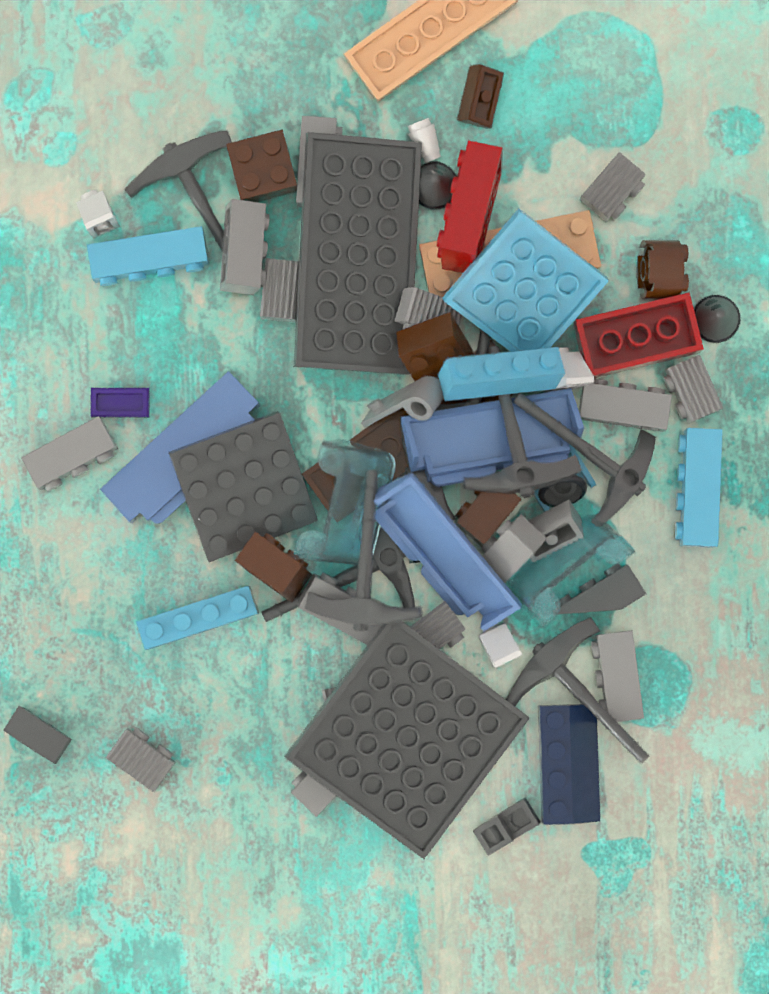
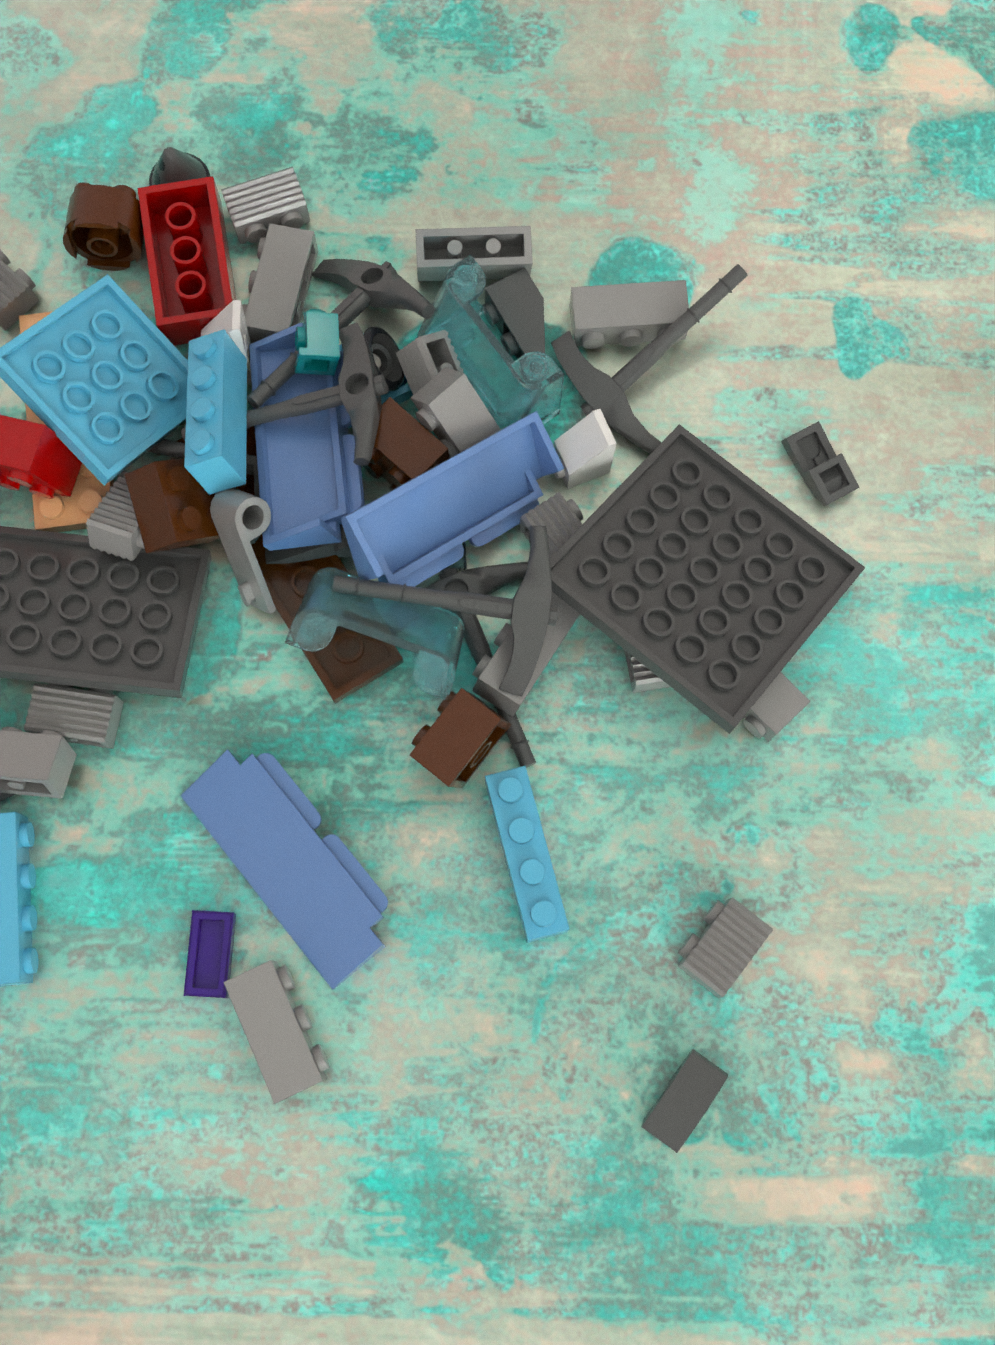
camera: 90 degrees left, 10 degrees down
dark grey plate [168,411,318,562] -> none
dark blue slope [538,704,600,825] -> none
medium azure brick [675,428,723,548] -> none
none -> teal brick [295,309,340,376]
none -> light grey brick [415,226,533,282]

